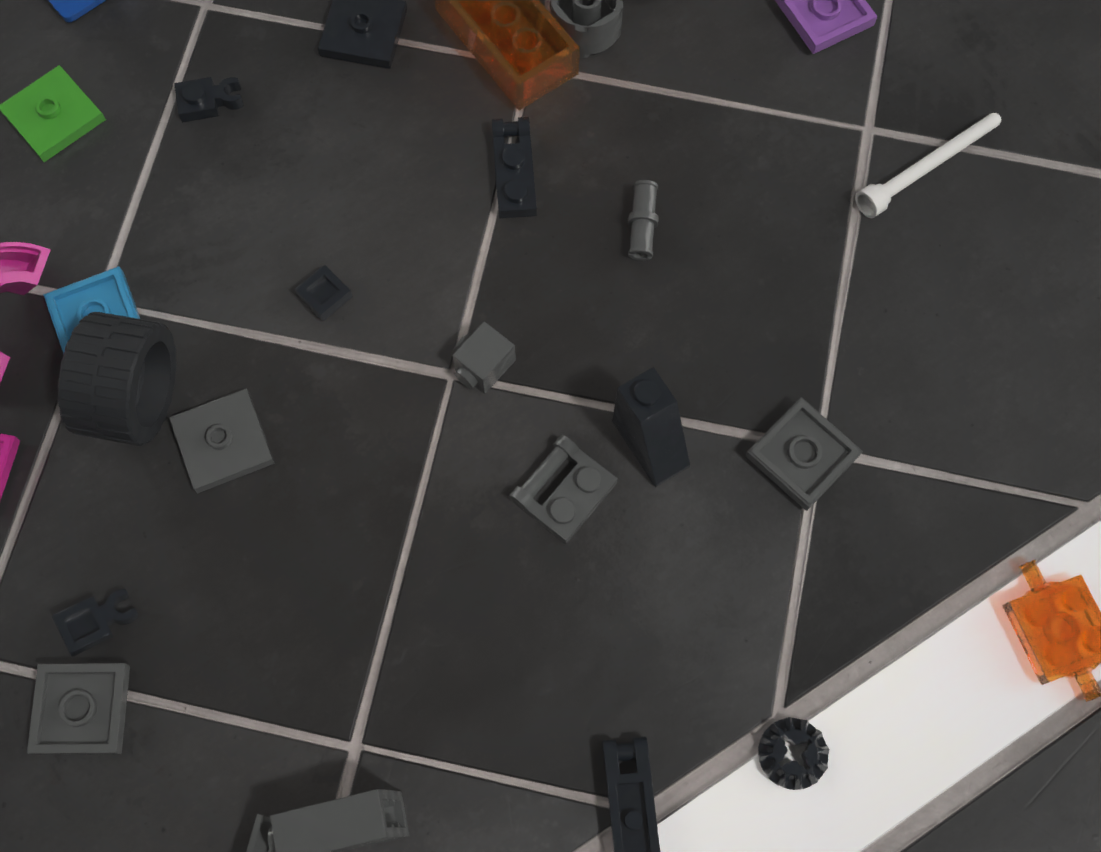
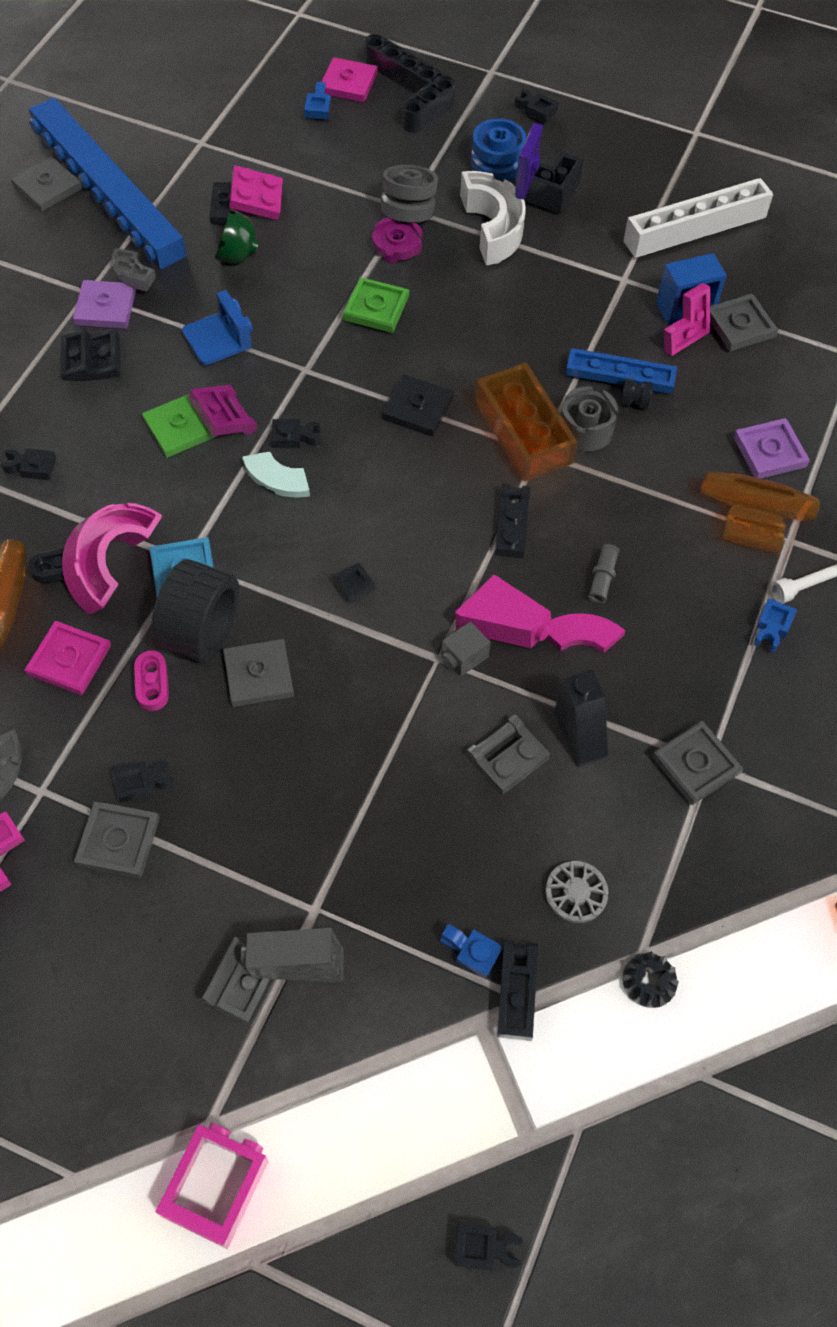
camera: 10 degrees right, 10 degrees down
none -> dark pink plate [134,651,169,711]
none -> magenta plate [189,385,258,436]
none -> light aqua tile [242,451,310,498]
none -> blue plate [440,924,503,979]
none -> dark pink slope [455,575,551,648]
none -> light grey wheel [545,861,608,923]
none -> dark pink tile [546,613,625,653]
none -> clear orange plate [701,471,820,554]
none -> blue plate [754,598,797,653]

